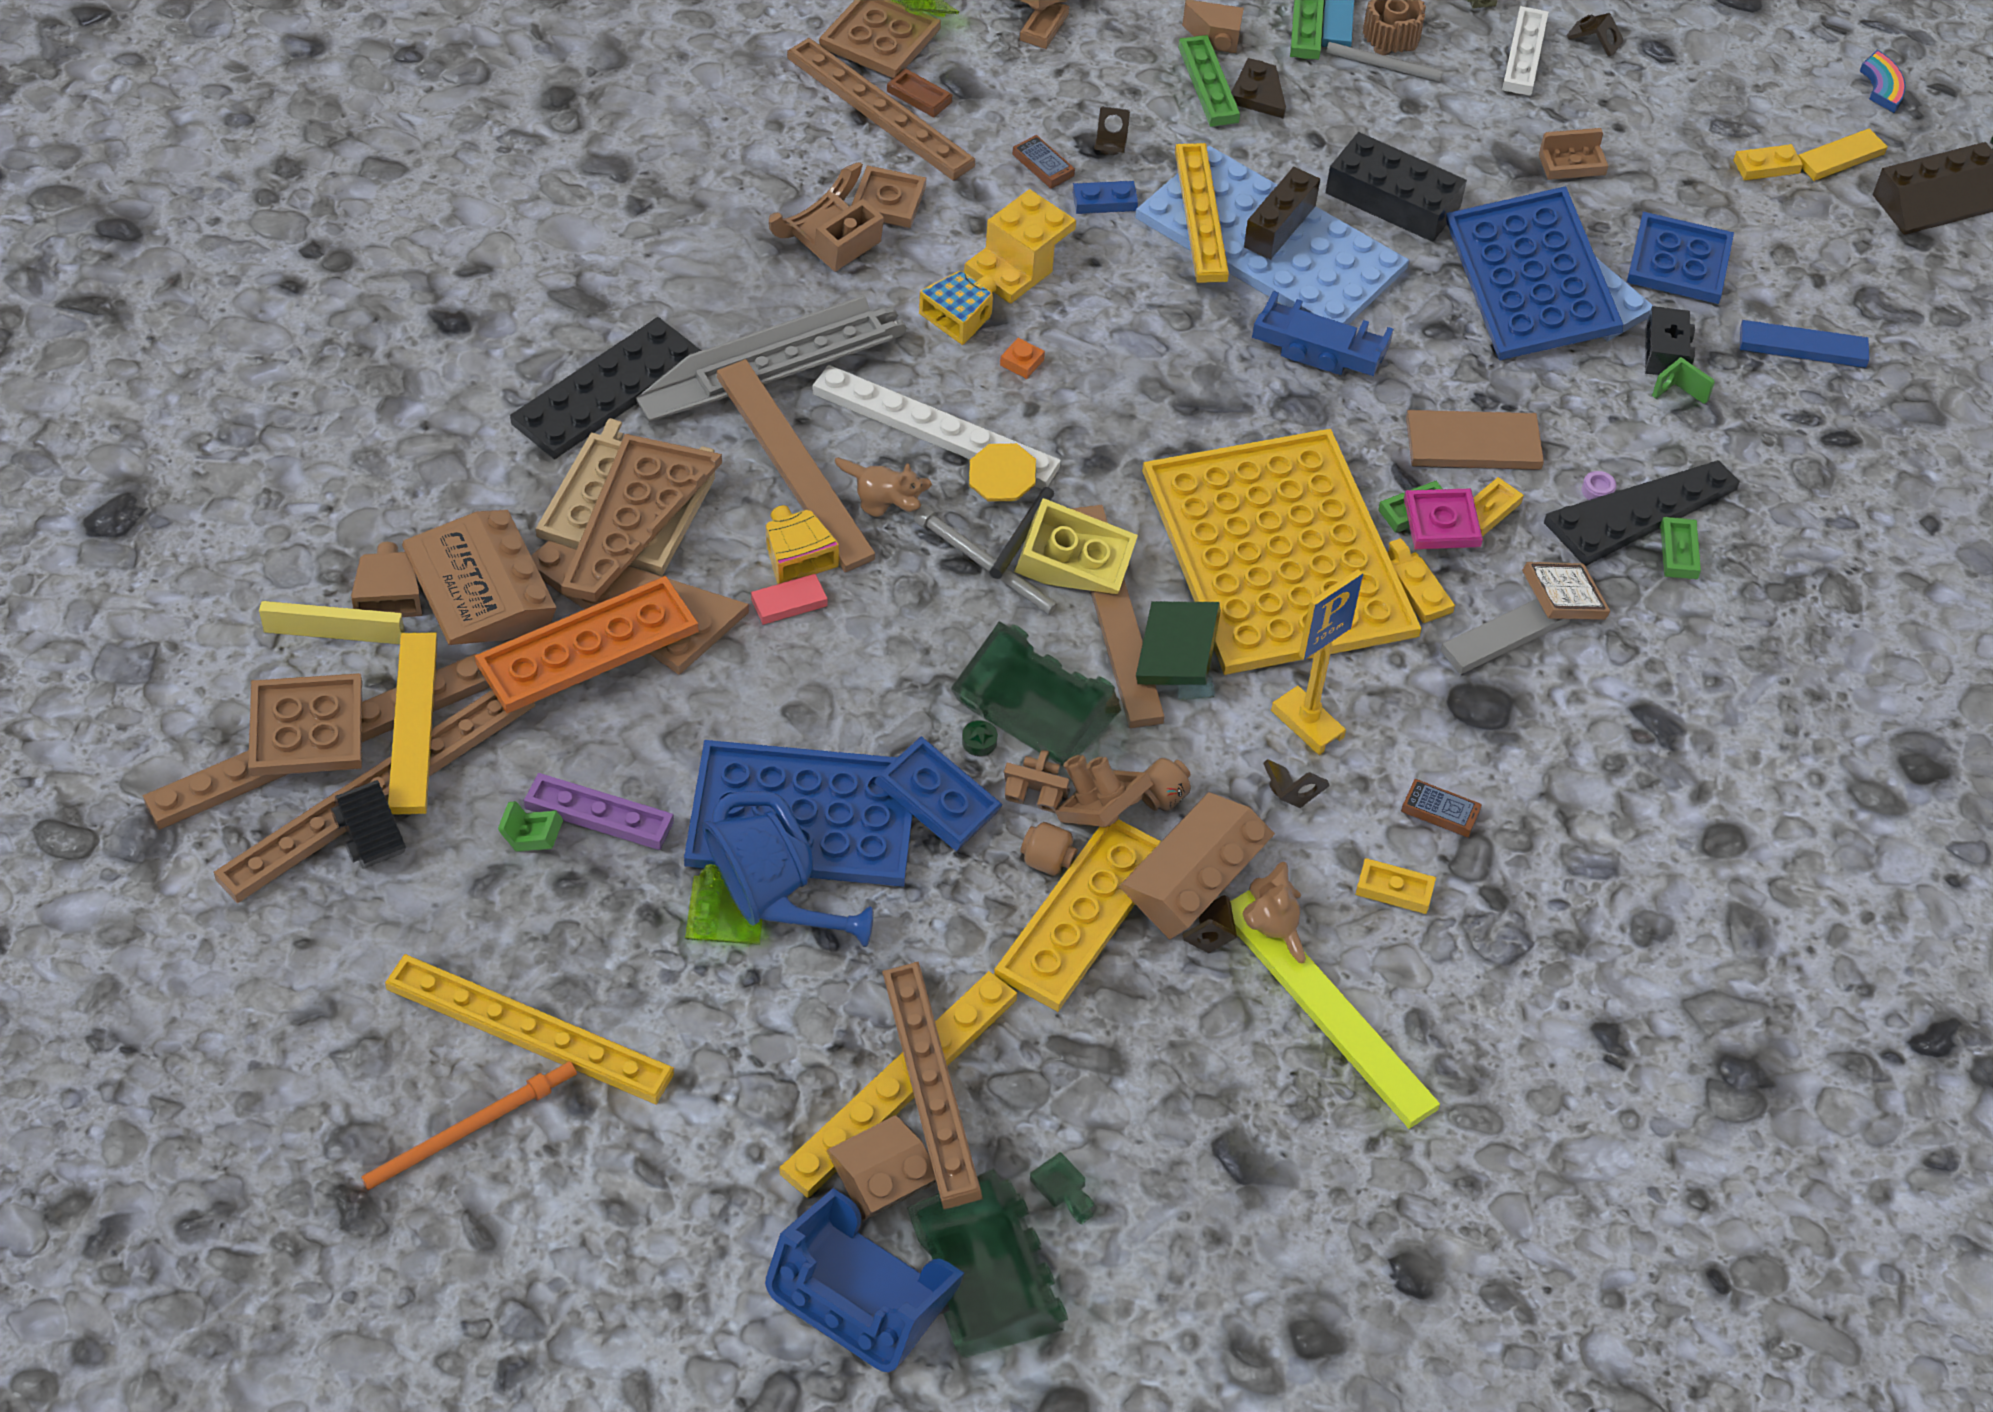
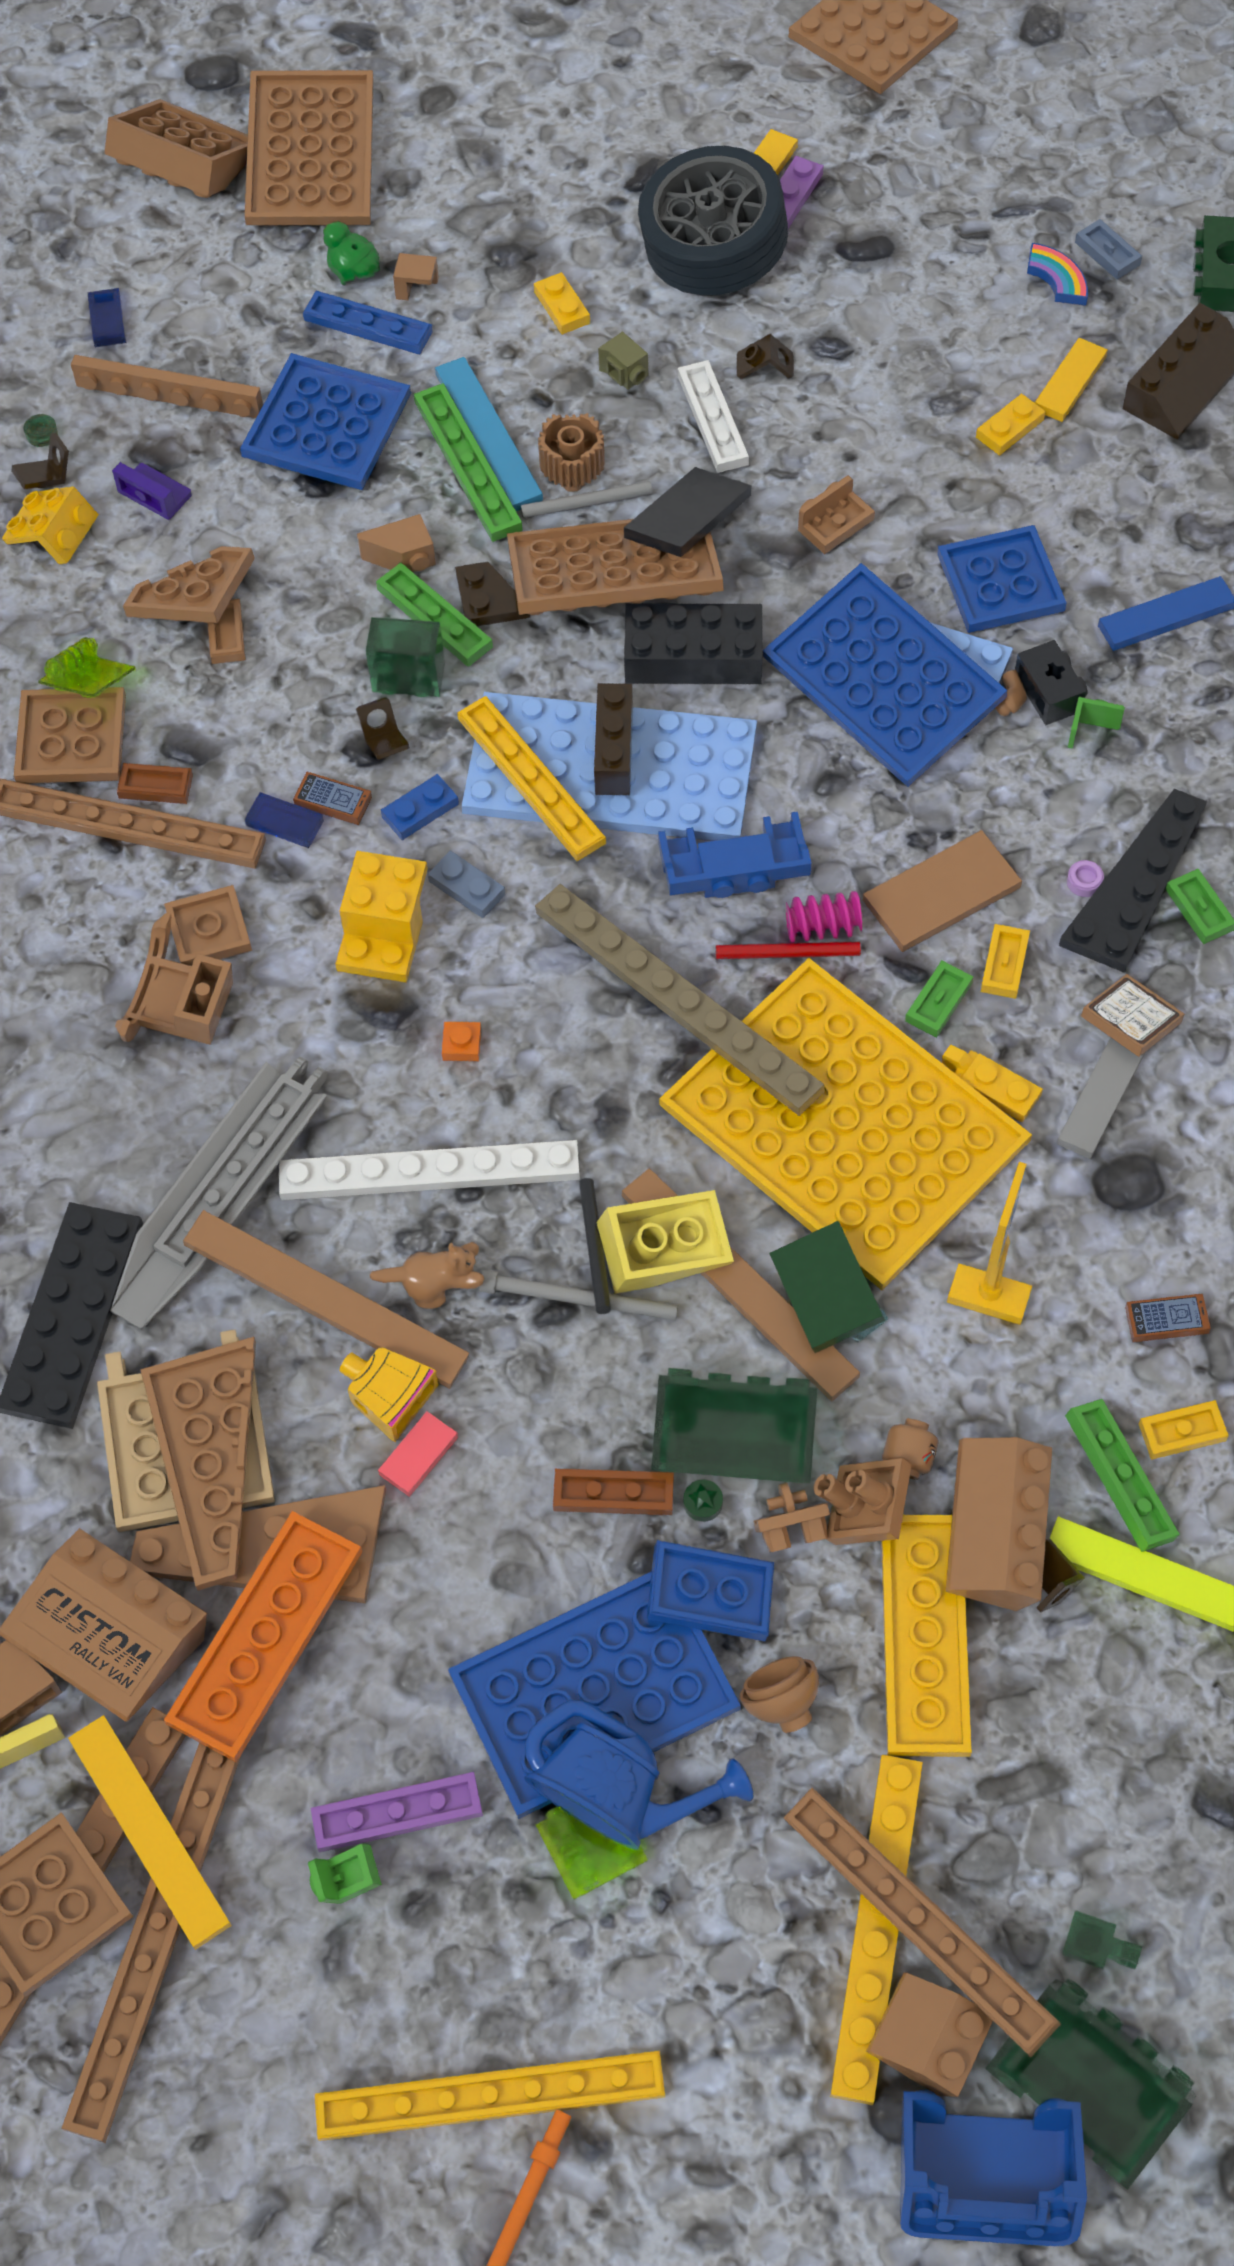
camera: 25 degrees left, 10 degrees up
black brick [331,780,406,869] -> none
yellow torso [919,271,996,345] -> none
yellow piece [969,443,1036,502] -> none
medium nougat head [1020,822,1078,876] -> none
medium nougat animal [1243,862,1306,963] -> none
dark brown bracket [1263,759,1330,808] -> none
dark pink tile [1404,488,1483,549] -> none
none -> clear blue tile [244,792,324,848]
none -> clear green brick [366,617,445,697]
none -> sand blue plate [428,850,506,918]
none -> medium nougat plate [507,519,724,615]
none -> dark tan plate [535,884,825,1116]
none -> dark orange plate [553,1468,674,1515]
none -> black tile [624,467,752,557]
none -> red bar [716,941,861,959]
none -> medium nougat piece [739,1656,819,1733]
none -> dark pink piece [786,891,862,943]
none -> medium nougat arm [996,670,1027,717]
none -> bright green plate [1065,1399,1180,1552]
none -> sand blue plate [1075,219,1142,280]

